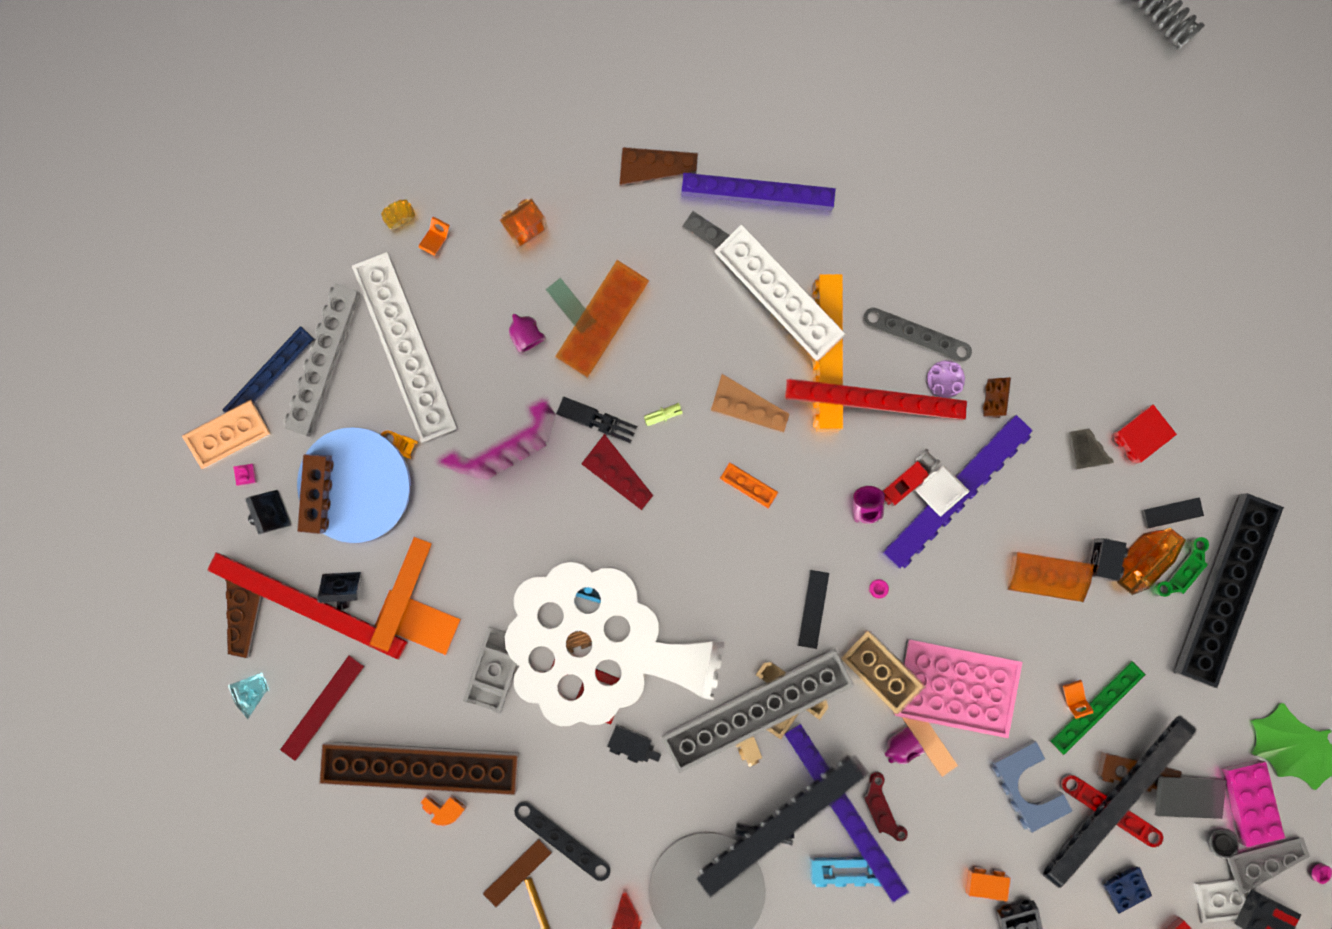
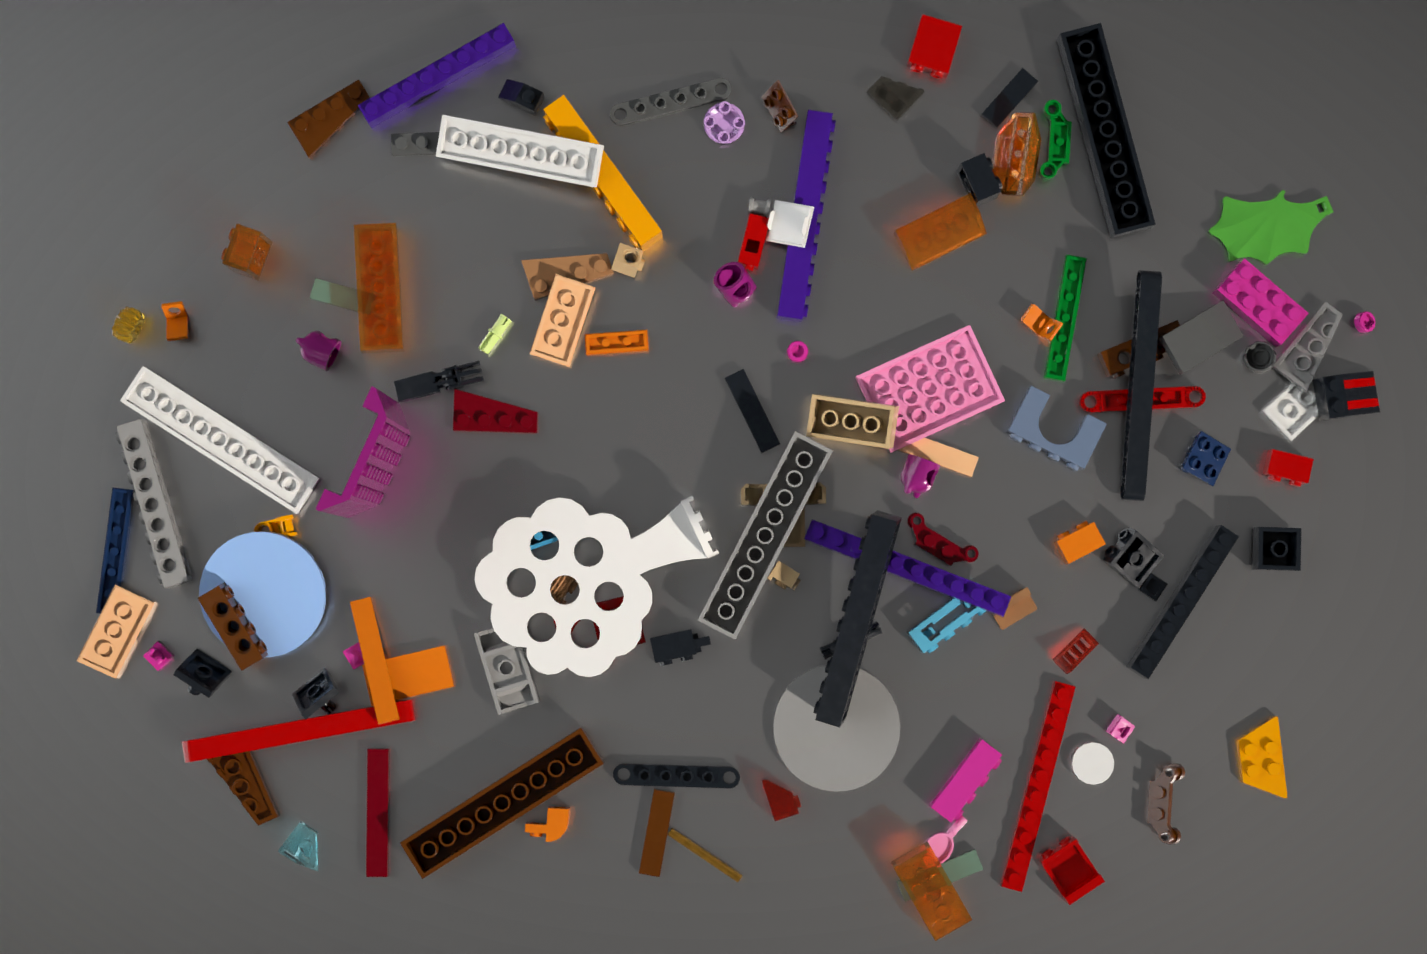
camera: 30 degrees left, 0 degrees up
red plate [785,379,967,420] -> none
none -> dark pink tile [343,642,364,670]
none -> black slope [498,79,545,116]
none -> light nougat tile [530,274,596,367]
none -> tan brick [611,243,645,278]
none -> medium nougat panel [991,587,1037,630]

